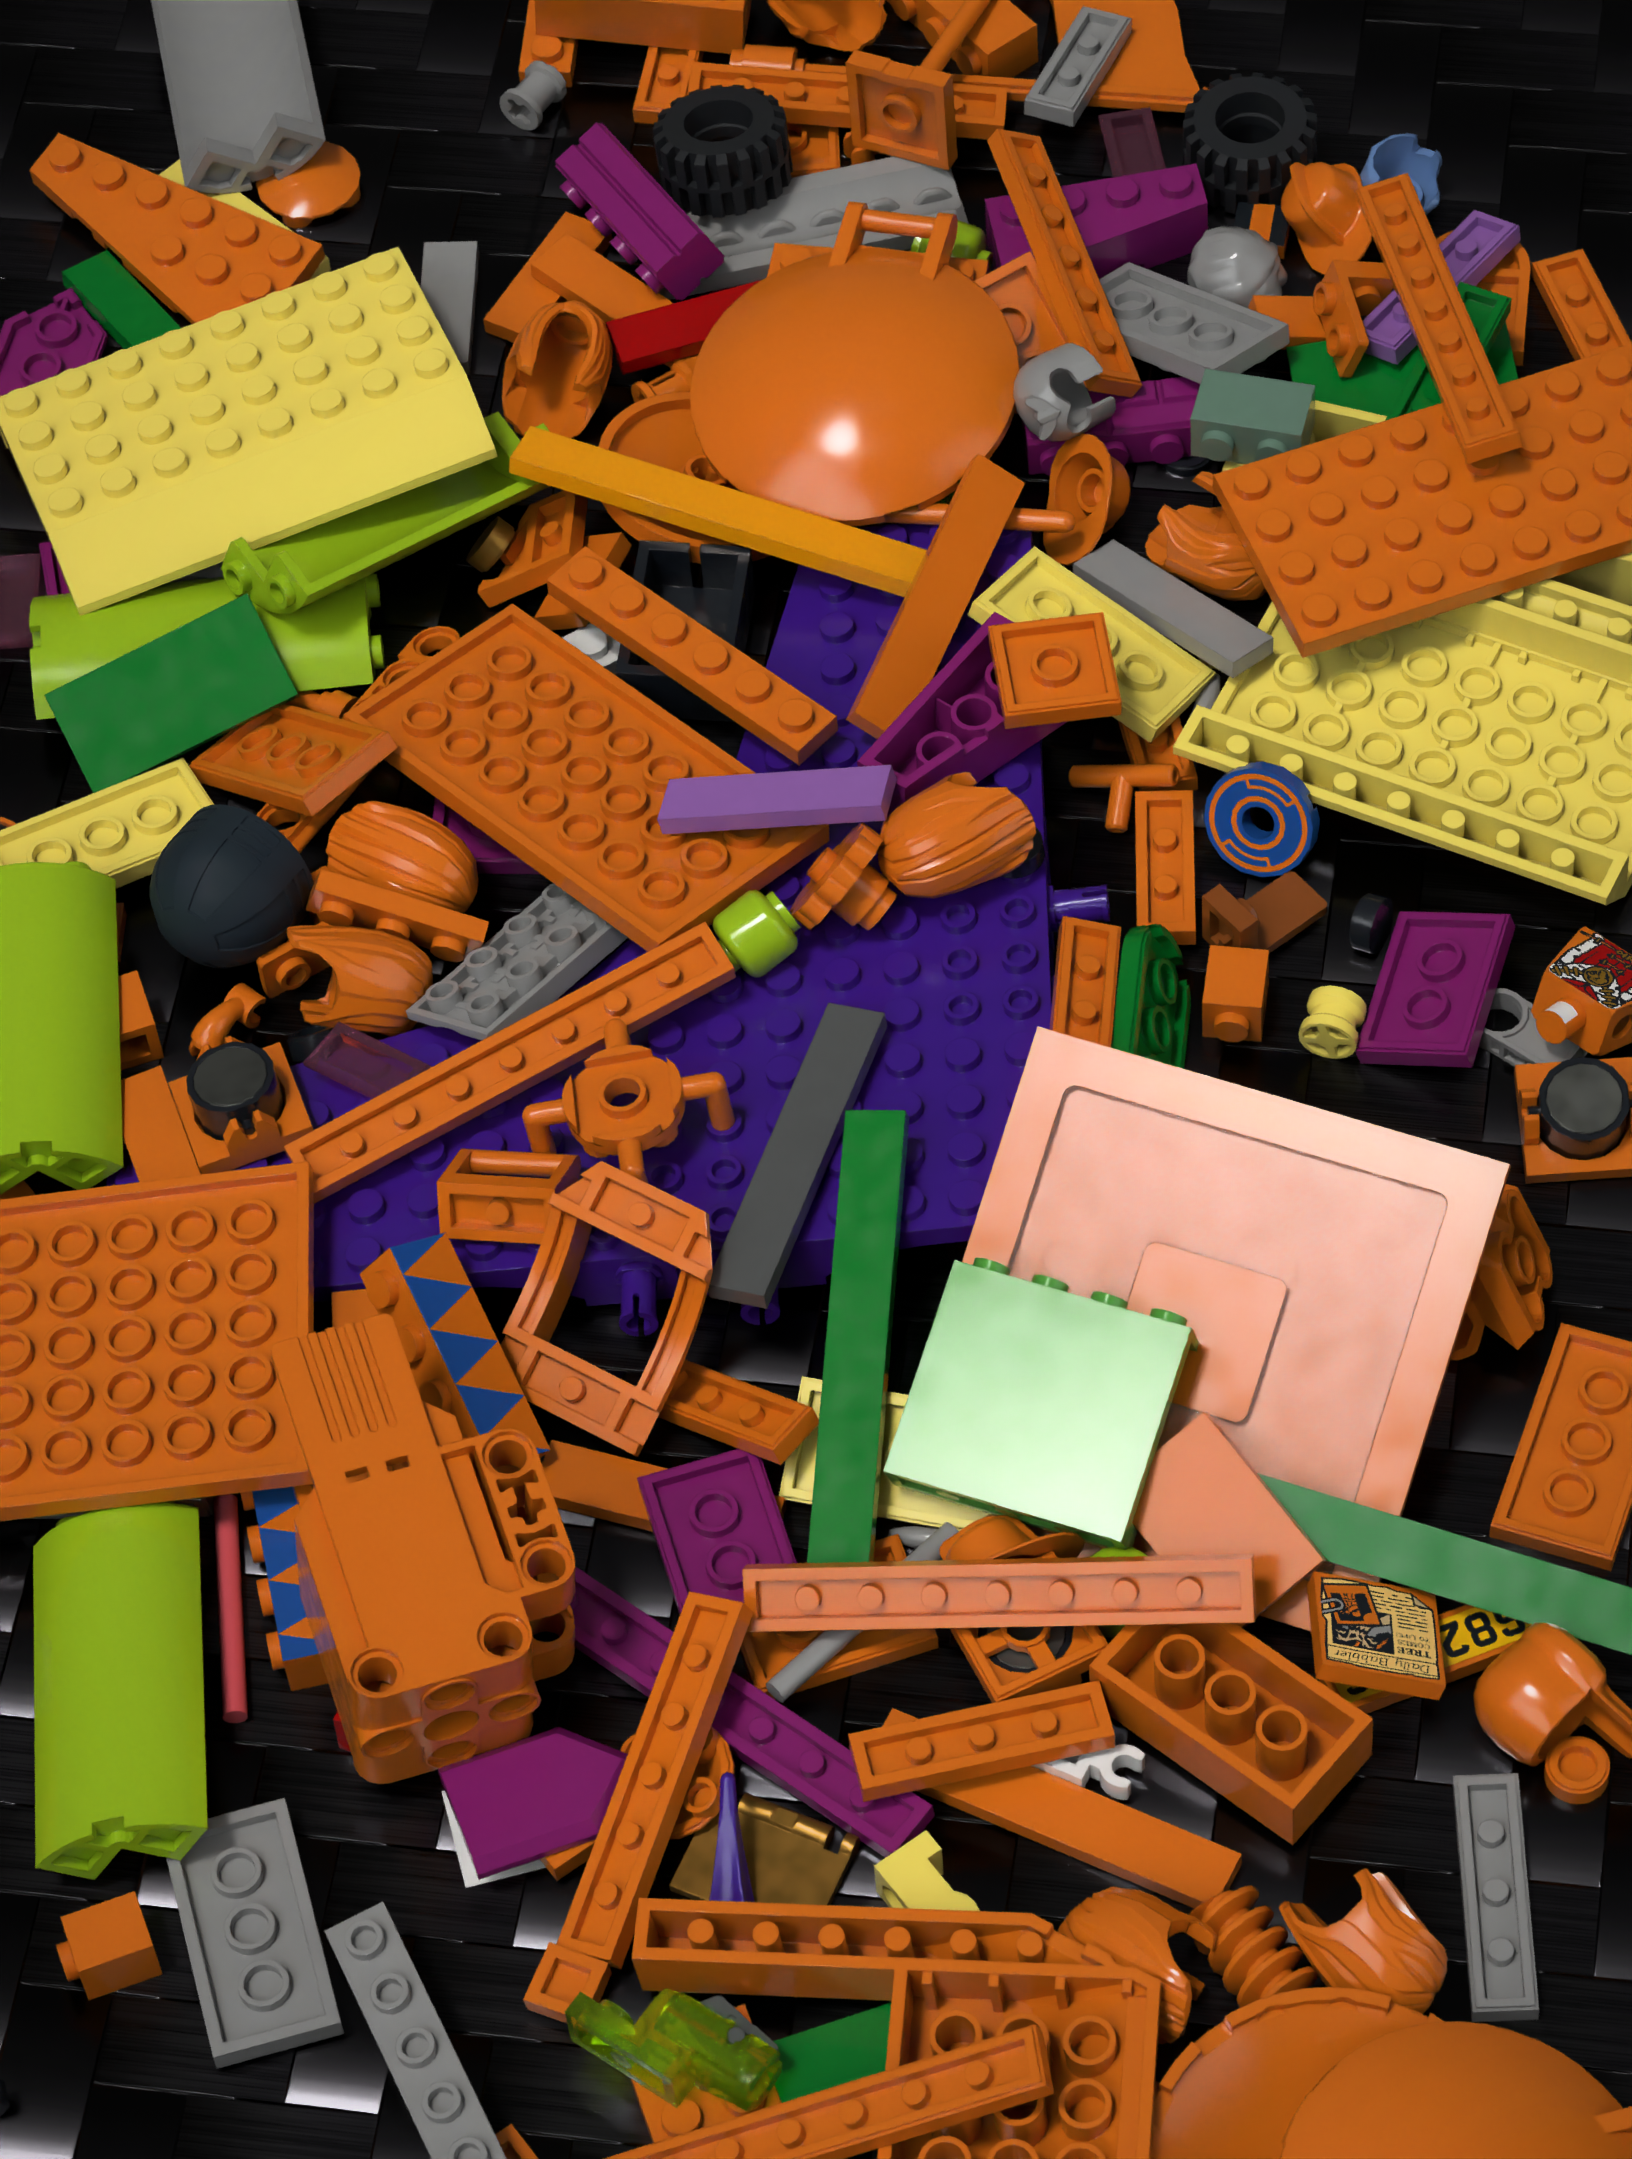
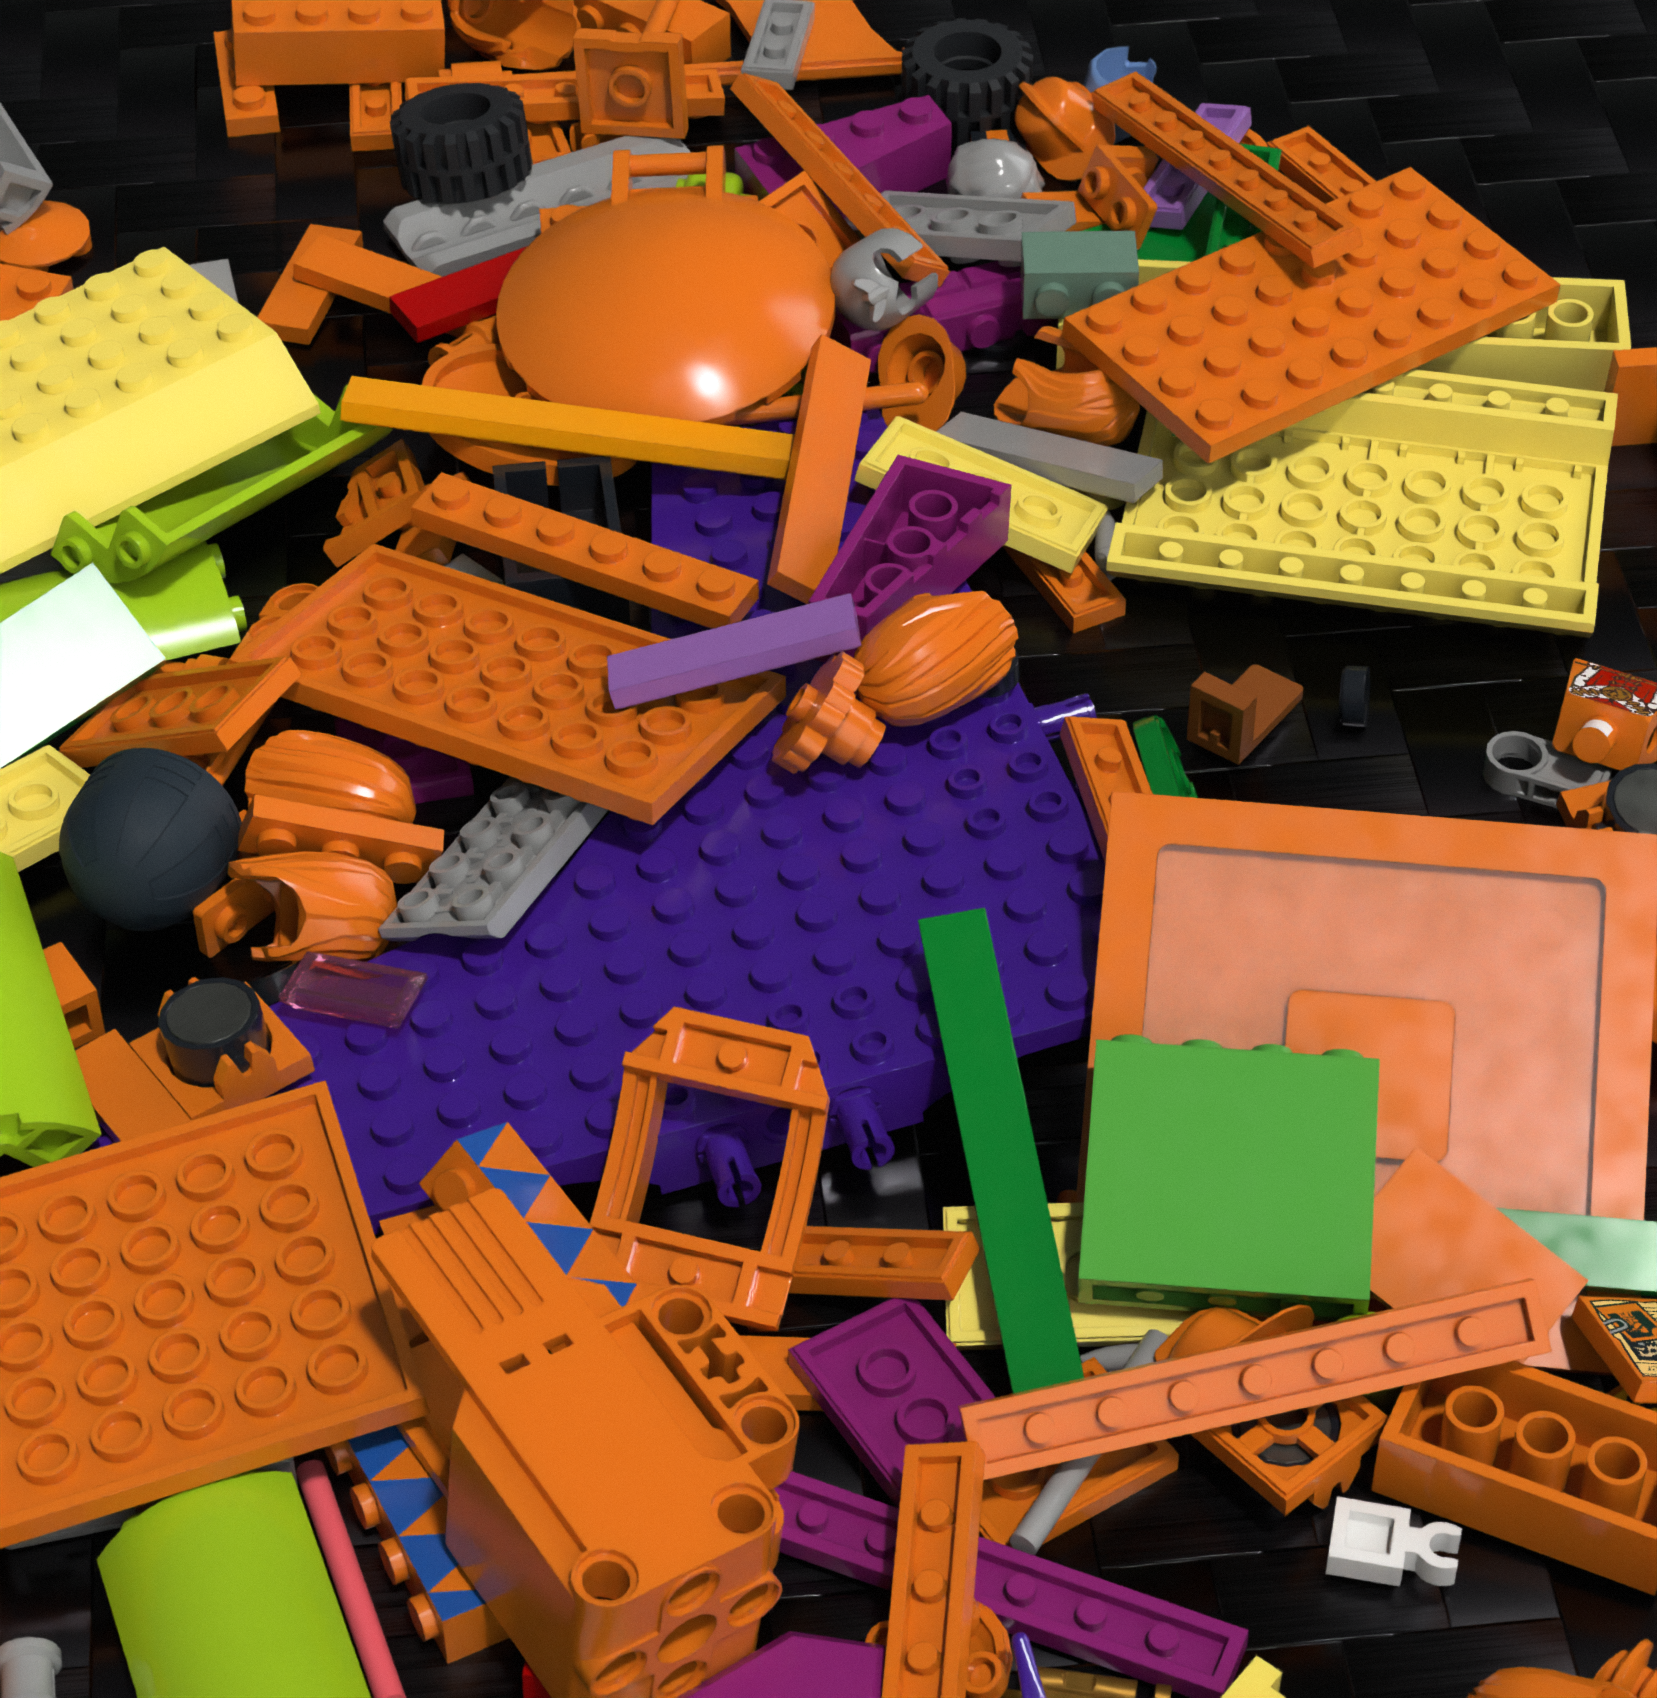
camera: 20 degrees left, 10 degrees down
orange arm [189,983,266,1056] -> none
orange plate [284,921,736,1204] -> none
orange tile [437,1148,581,1244] -> none
pearl gold tile [466,516,515,573] -> none
light grey bush [499,60,567,131] -> none
orange hair [502,300,613,438] -> none
orange plate [522,1019,735,1183] -> none
magenta brick [555,122,725,301] -> none
dark grey tile [708,1003,887,1309] -> none
lime head [712,890,801,978] -> none
orange plate [848,1680,1115,1802] -> none
orange tile [882,1708,1242,1909] -> none
orange tile [988,612,1122,729] -> none
orange piece [1068,764,1179,833] -> none
clear pink tile [1098,107,1166,177] -> none
orange plate [1135,790,1196,945] -> none
orange brick [1202,945,1269,1042] -> none
blue tile [1204,761,1320,877] -> none
light yellow wheel [1298,985,1367,1059] -> none
magenta tile [1355,911,1515,1068] -> none

